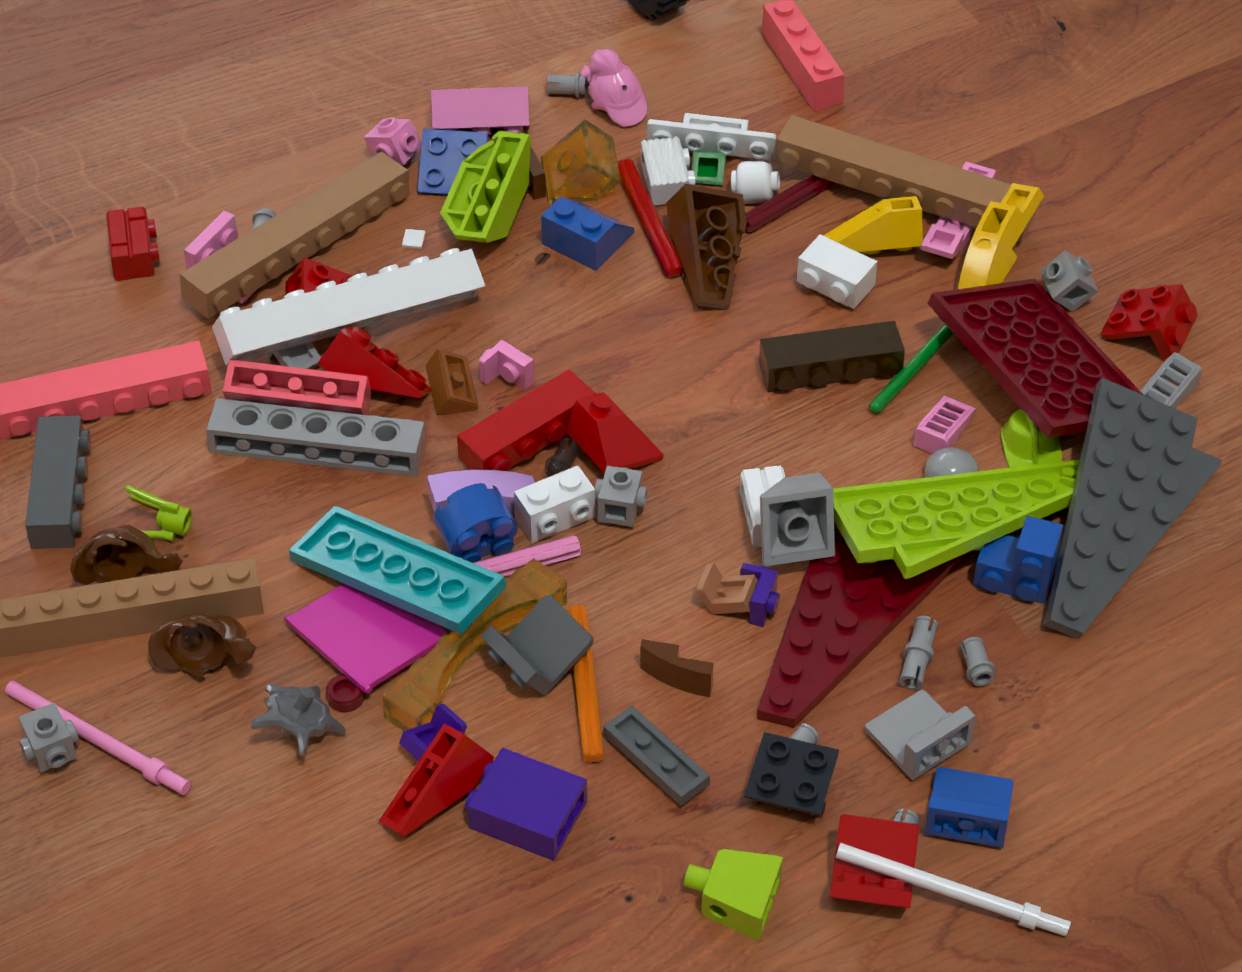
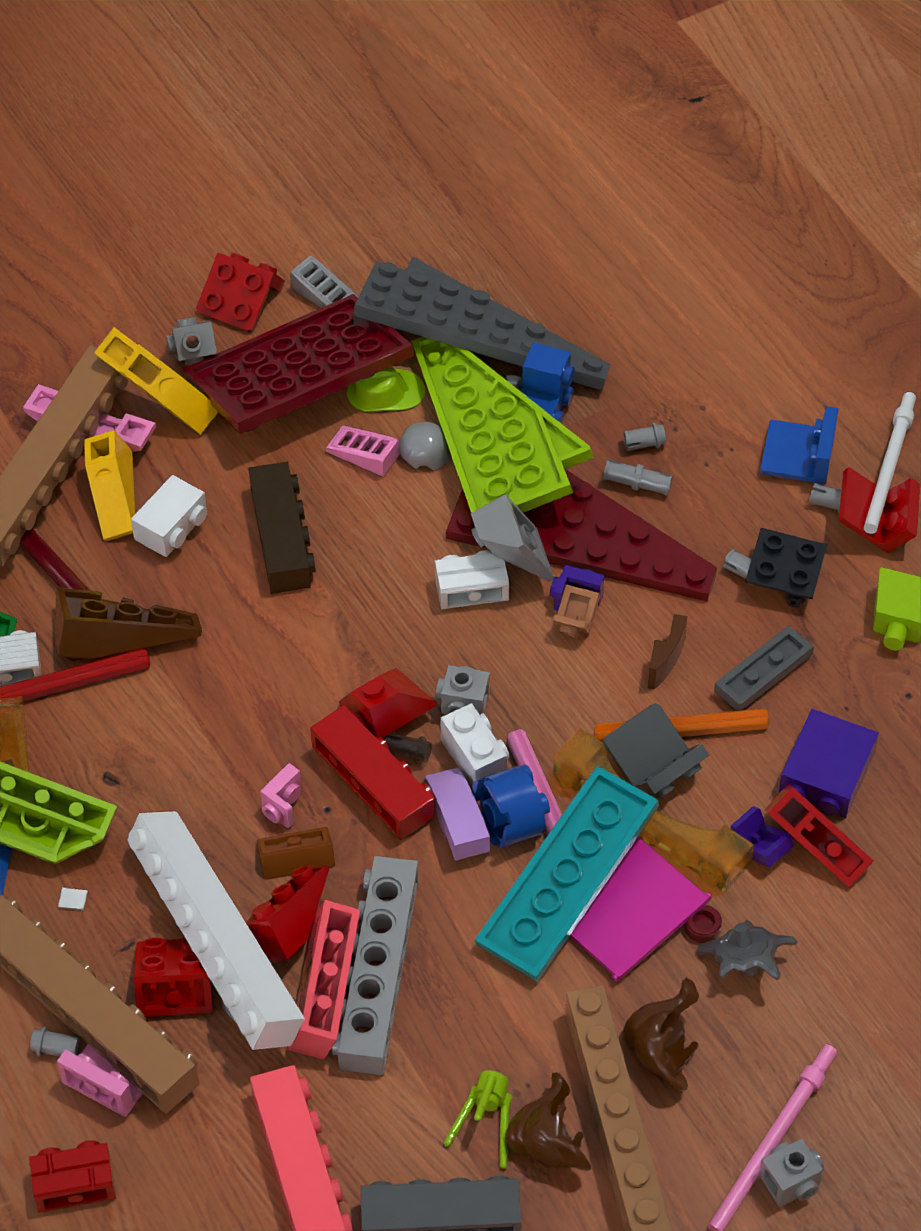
camera: 90 degrees left, 5 degrees up
blue slope [541,197,634,271] -> none
white head [731,160,780,204] -> none
light grey bracket [865,690,976,780] -> none
green piece [869,323,954,414] -> none

